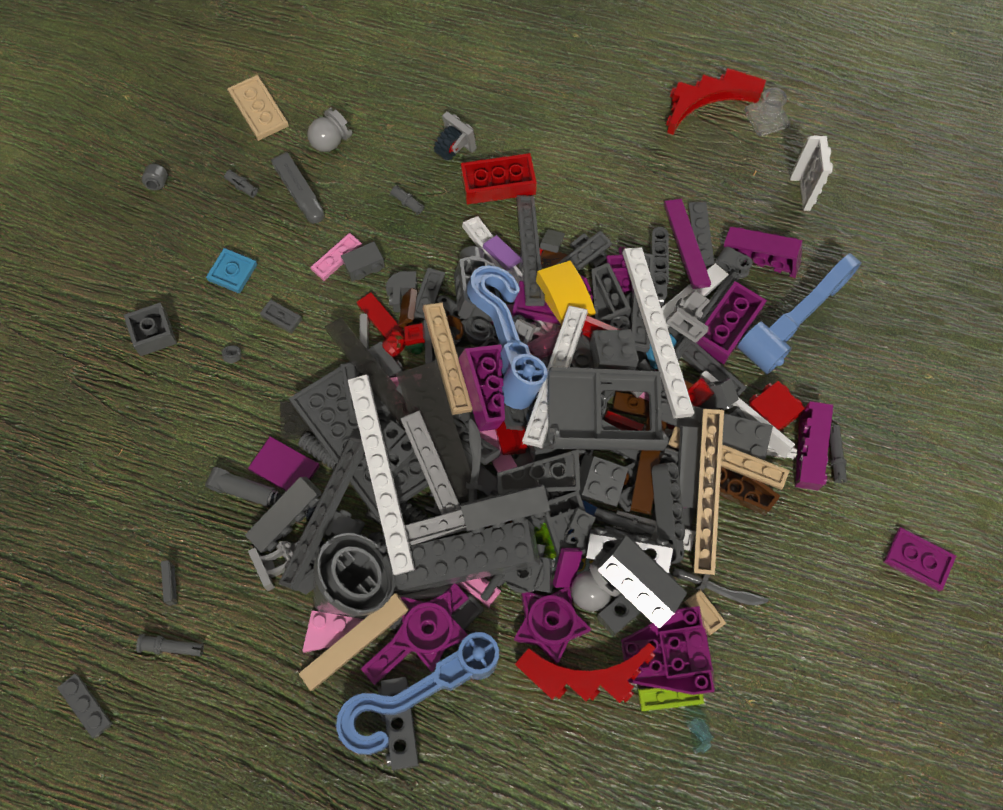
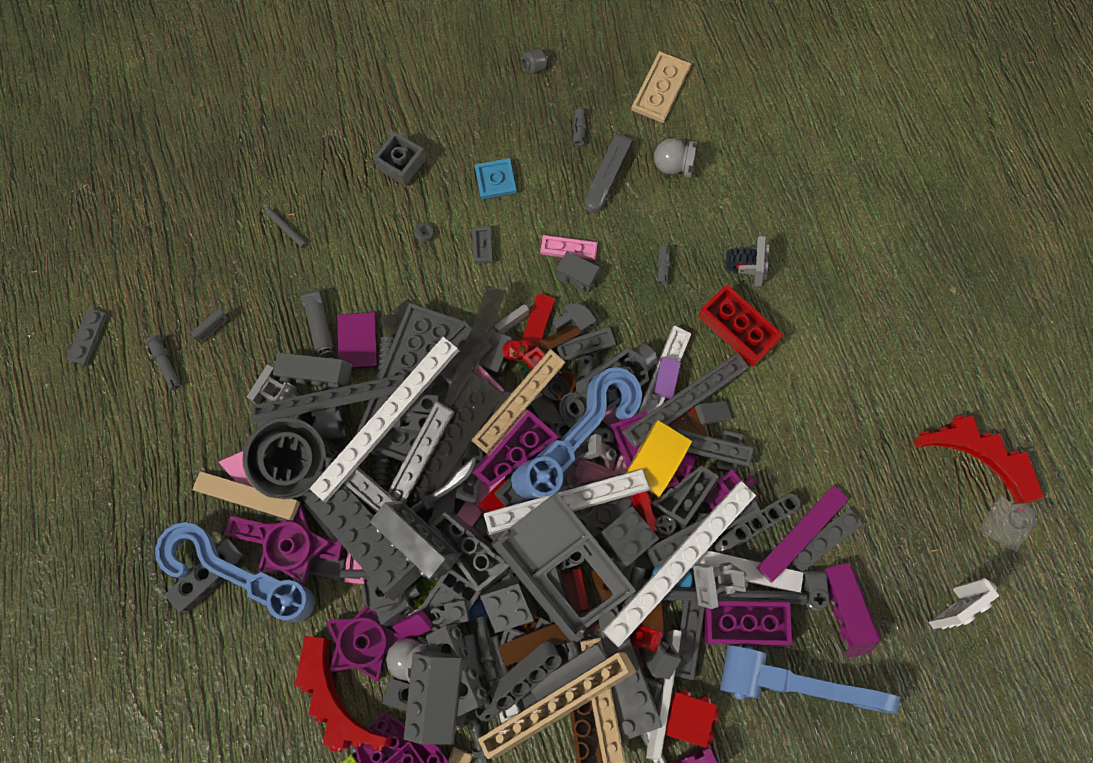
camera: 60 degrees right, 5 degrees up
none -> dark grey bar [265,208,307,248]

